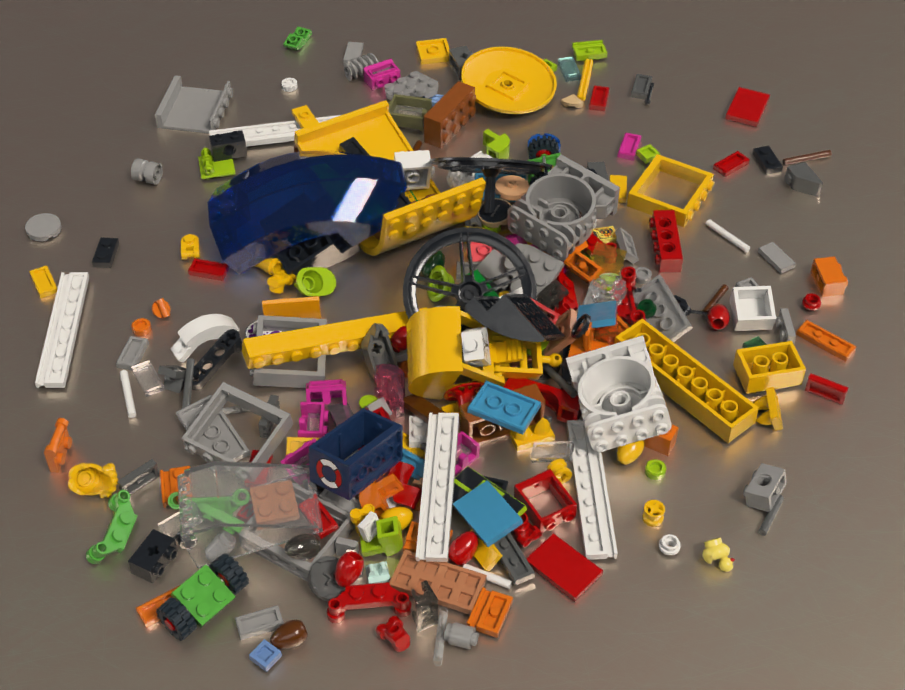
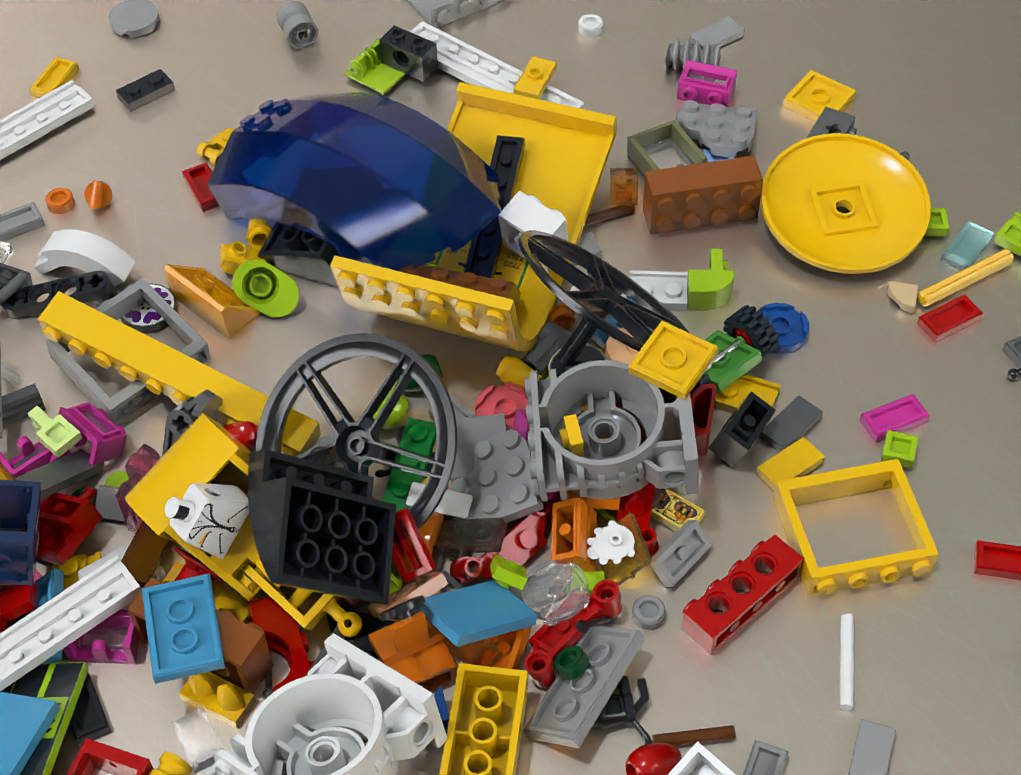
camera: 50 degrees right, 5 degrees up
none -> yellowish green plate [28,406,82,458]
none -> lime plate [490,554,528,590]
none -> yellow plate [559,414,584,457]
none -> white piece [587,520,635,565]
none -> clear orange brick [609,168,638,205]
none -> yellow tile [628,321,718,400]

